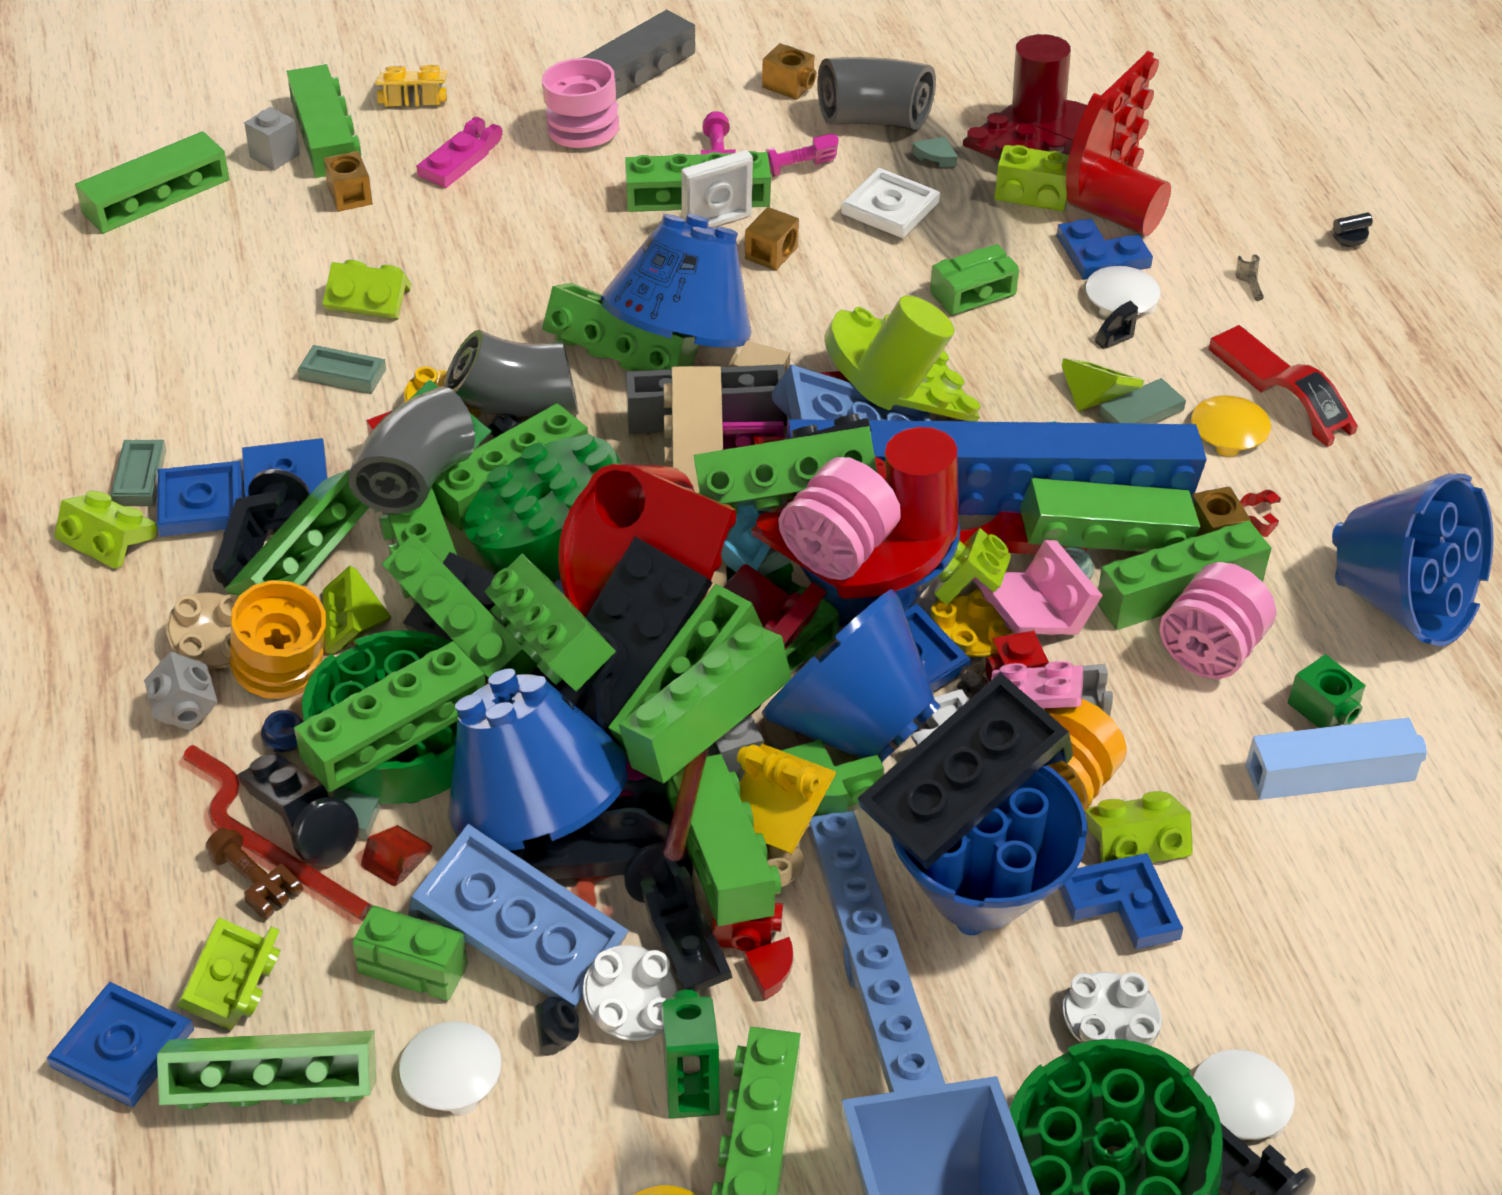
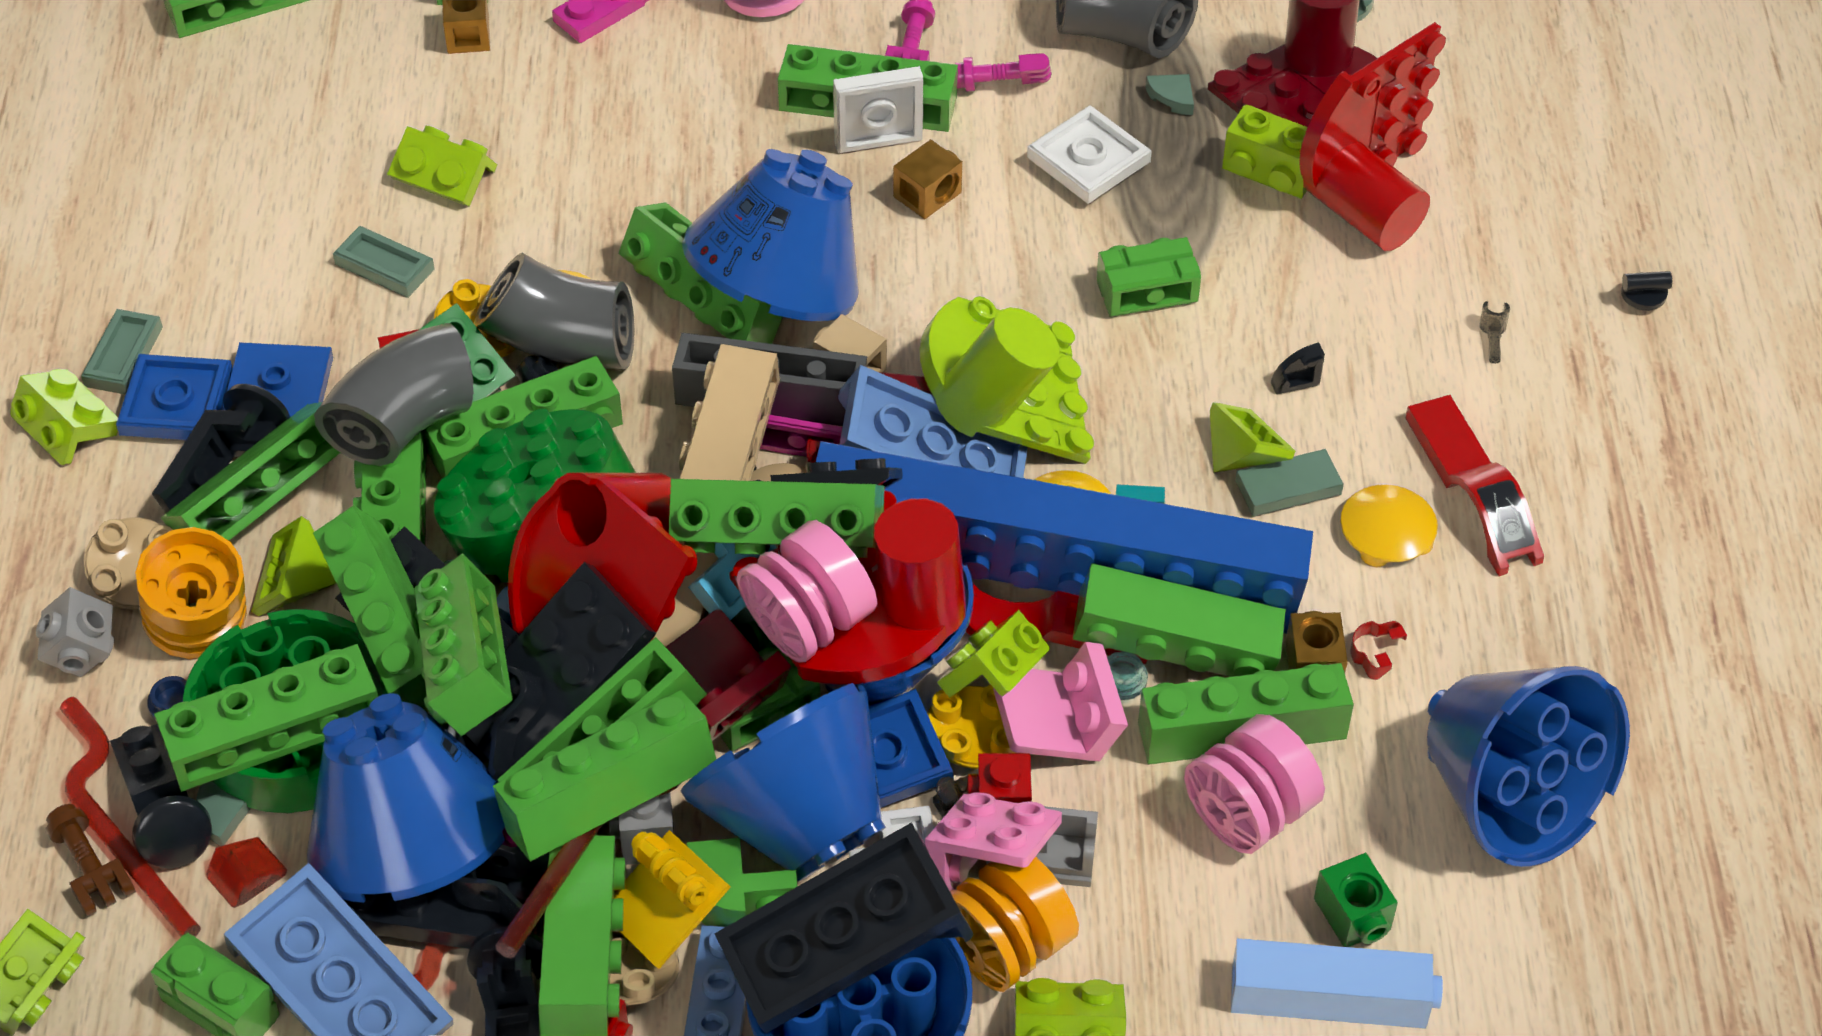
camera: 15 degrees right, 5 degrees up
blue plate [1056,219,1153,280] -> none
white dish [1086,266,1160,319] -> none

